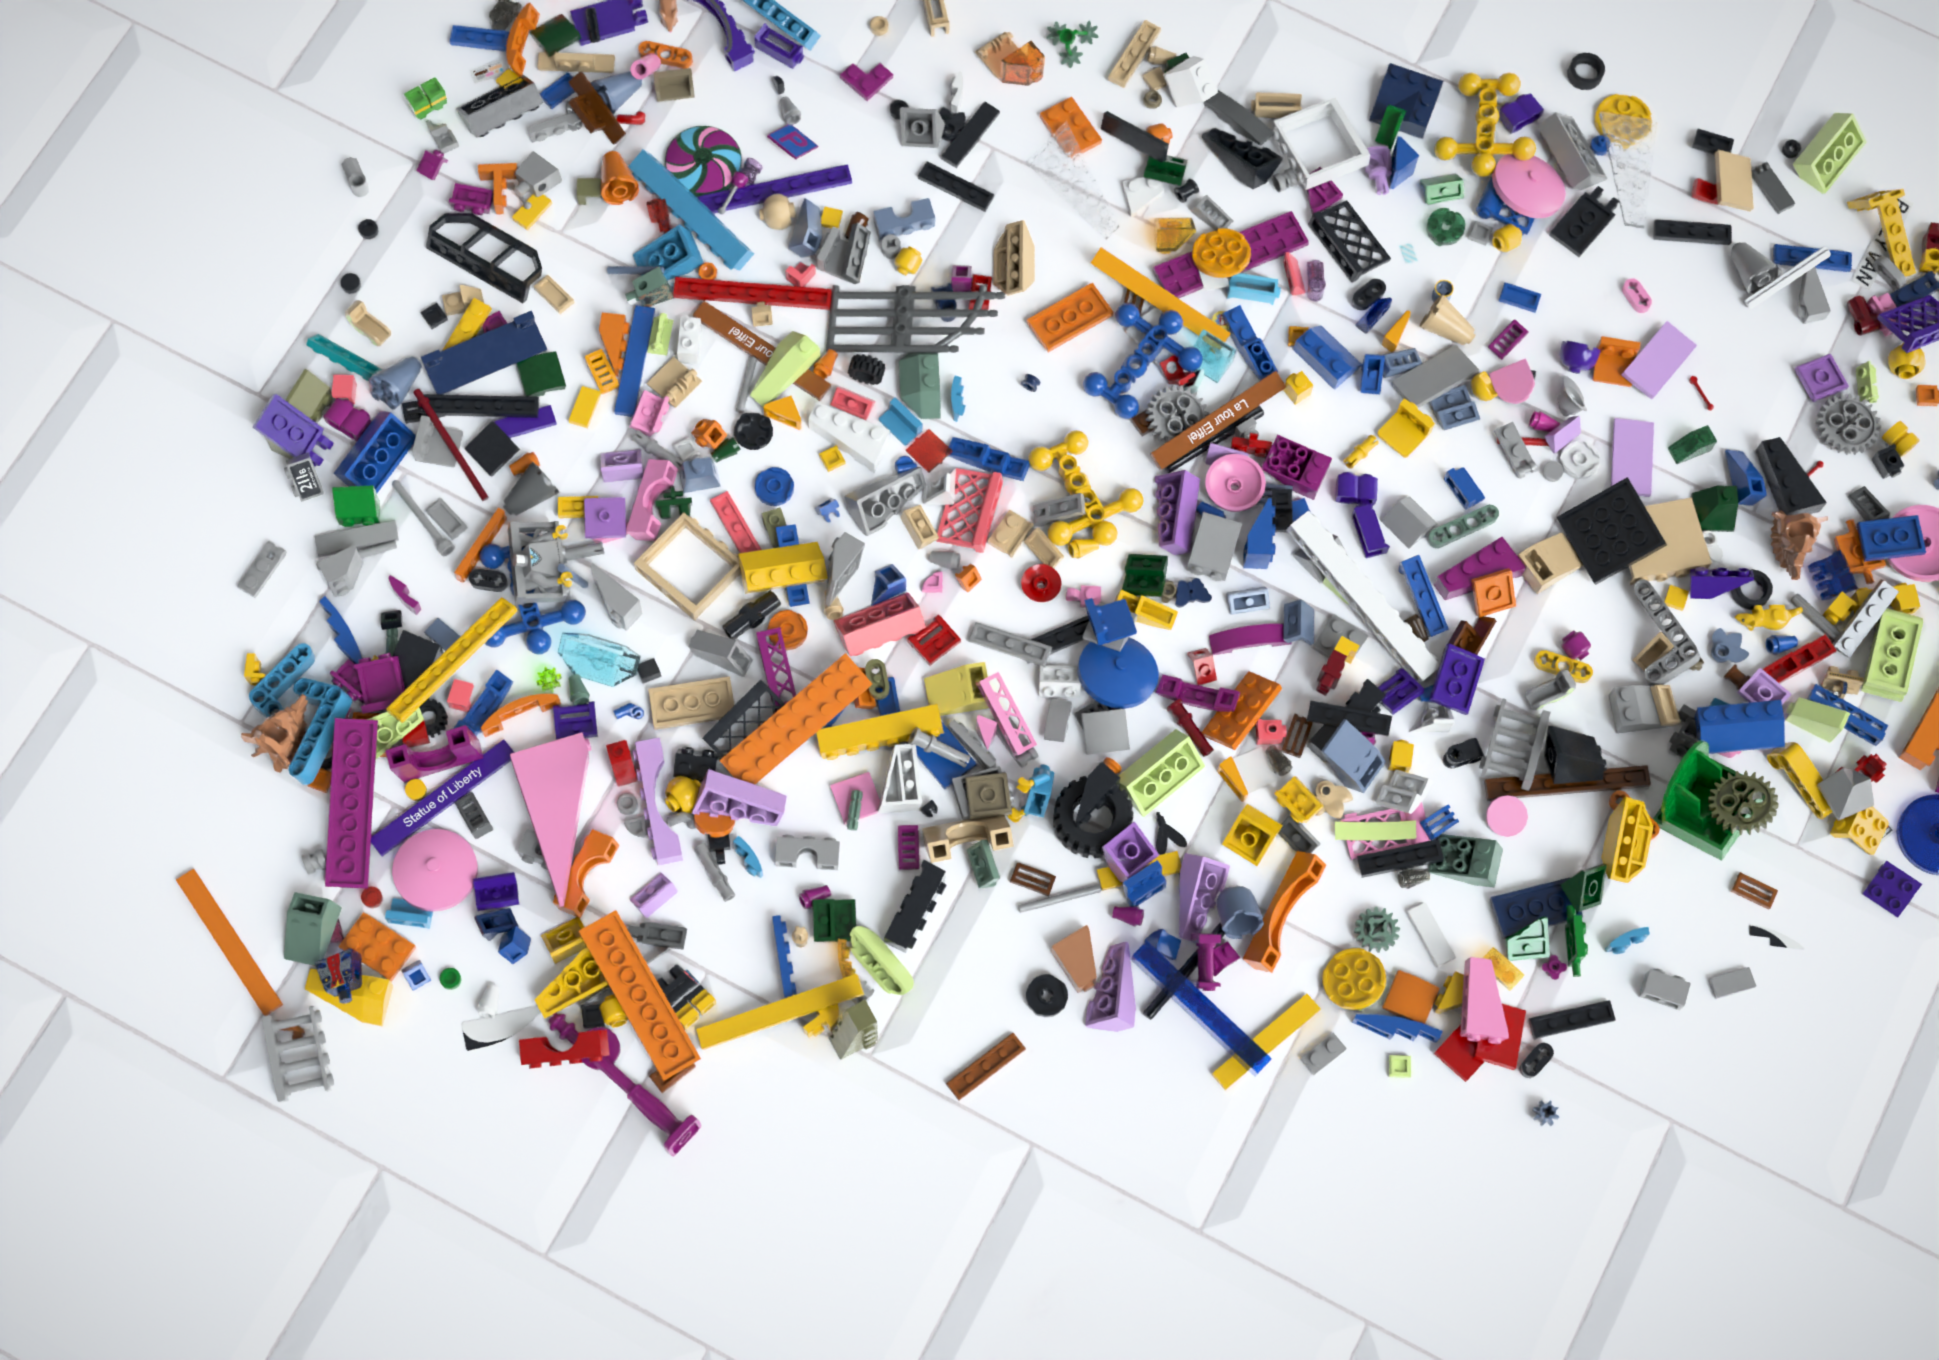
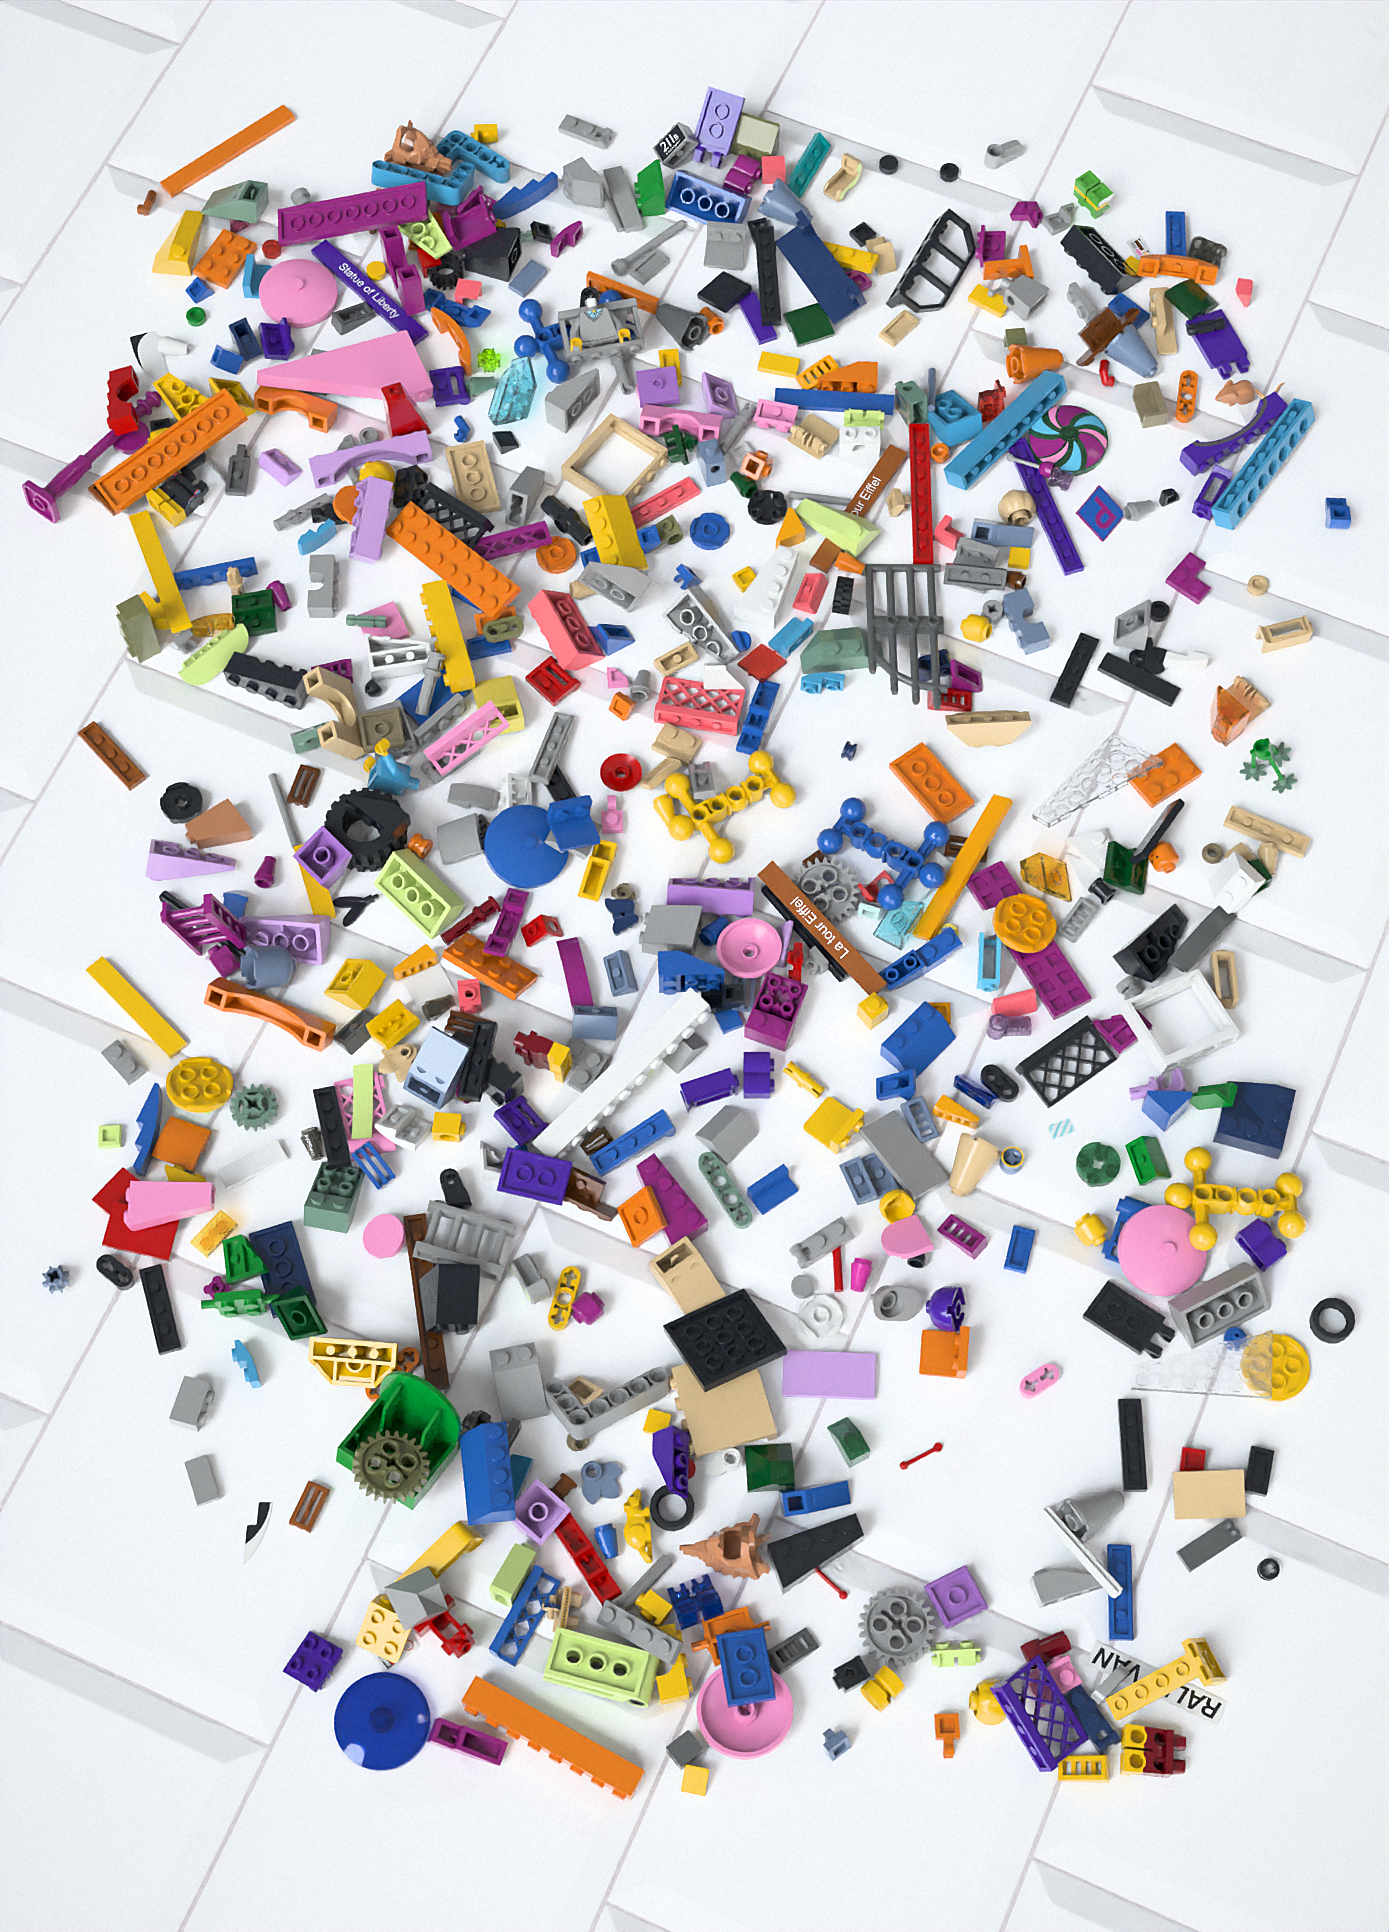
camera: 90 degrees right, 5 degrees down
light grey fence [261,1006,335,1103] -> none
clear blue torso [315,948,362,1004] -> none
yellow tile [386,597,517,723] -> none
dark red bar [413,388,489,502] -> none
sand blue bar [557,564,589,588] -> none
bright pink pin [630,53,661,80] -> none
bright pink slope [976,715,997,750] -> none
dark green slope [1121,554,1168,597] -> none
blue slope [1123,860,1167,907] -> none
clear blue brick [1131,941,1272,1078] -> none
light grey tile [1468,221,1494,246] -> none
lavender slope [1545,416,1581,454] -> none
lavender tile [1622,321,1697,400] -> none
tan tile [1650,685,1681,726] -> none
yellowish green slope [1793,112,1867,194] -> none

